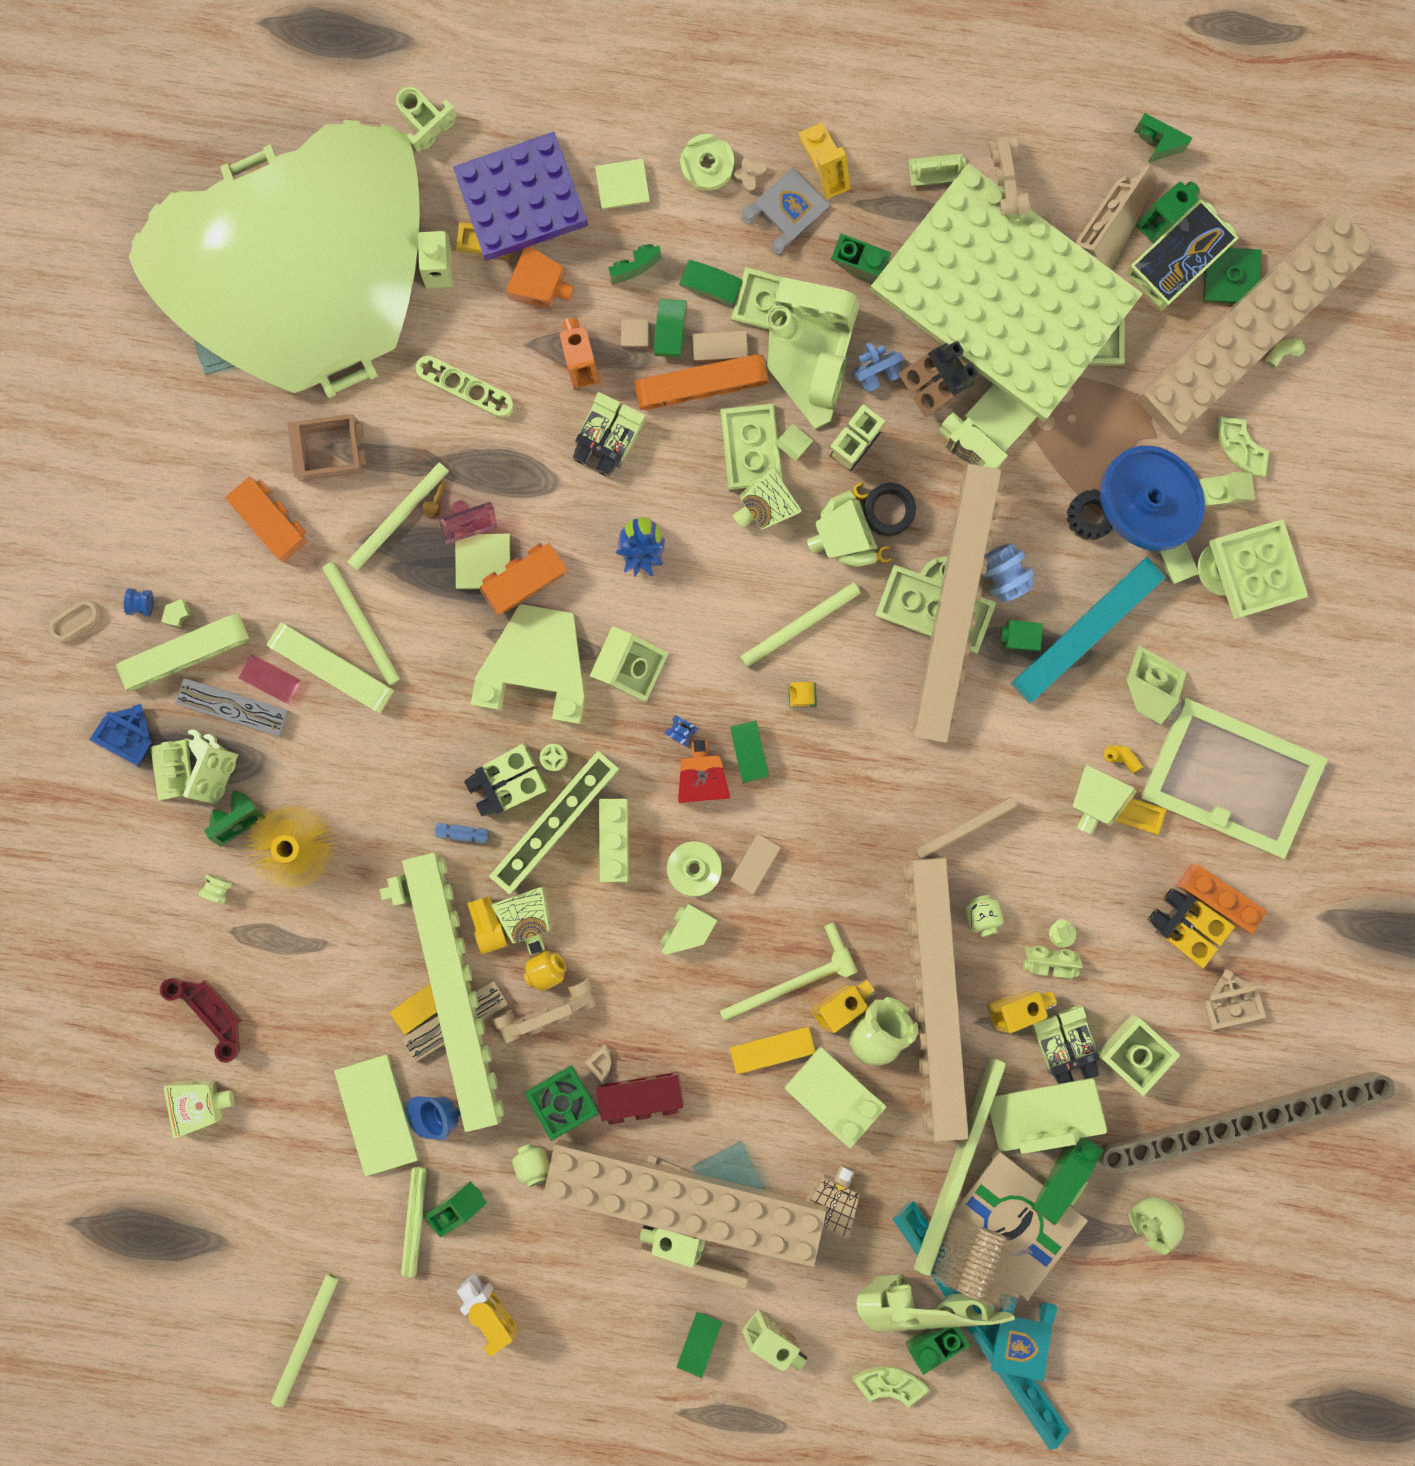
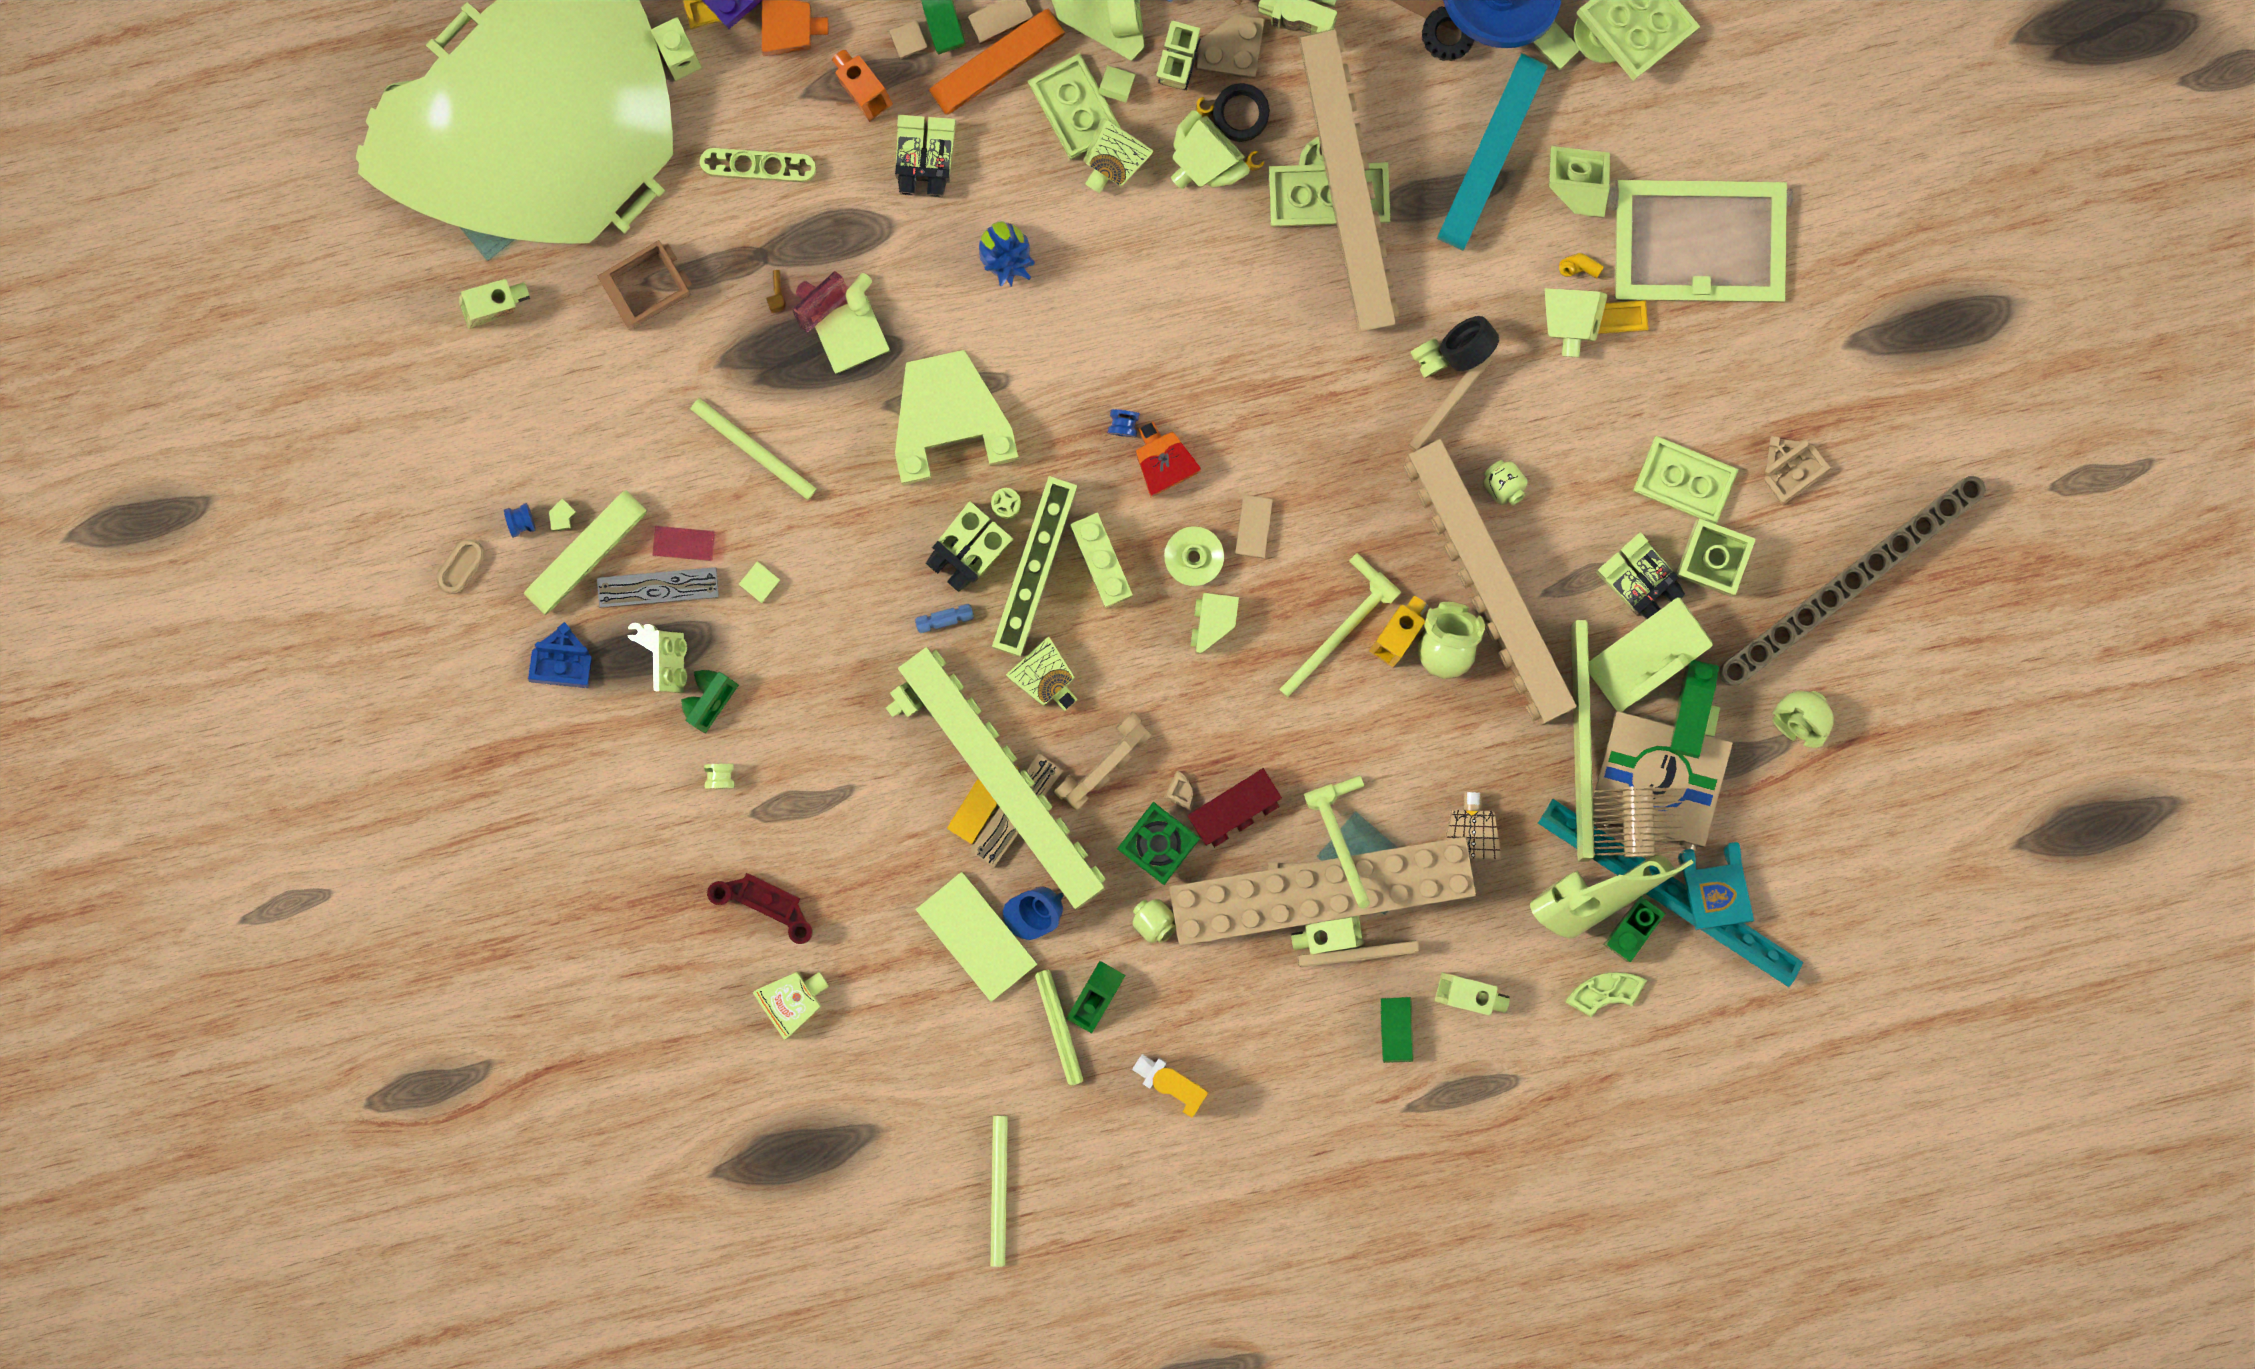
camera: 25 degrees left, 0 degrees up
yellowish green hinge [150,739,192,801] -> none
orange brick [225,476,308,563] -> none
yellow piece [245,804,339,890] -> none
yellowish green beam [267,622,395,714] -> none
yellowish green piece [347,462,449,571] -> none
yellow piece [467,896,509,955] -> none
orange brick [480,542,567,618] -> none
yellow head [524,951,566,992] -> none
yellowish green slope [590,626,669,702] -> none
yellow tile [729,1026,815,1075] -> none
green slope [730,720,770,784] -> none
yellowish green piece [740,582,861,668] -> none
yellowish green slope [784,1046,887,1148] -> none
yellow leg [788,682,817,708] -> none
light blue piece [981,543,1035,602] -> none
yellow torso [986,990,1057,1033] -> none
green brick [1000,620,1043,653] -> none
yellowish green hinge [1023,946,1083,979] -> none
yellowish green plate [1049,919,1077,948] -> none
yellow hips [1147,888,1235,969] -> none
orange brick [1176,864,1268,934] -> none
none -> yellowish green torso [459,279,530,329]
none -> yellowish green tile [739,561,781,603]
none -> yellowish green arm [845,273,872,316]
none -> tan plate [1197,14,1265,79]
none -> yellowish green bar [1304,776,1370,908]
none -> yellowish green wheel [1410,338,1450,378]
none -> black tyre [1440,316,1499,371]
none -> yellowish green tile [1633,436,1739,524]

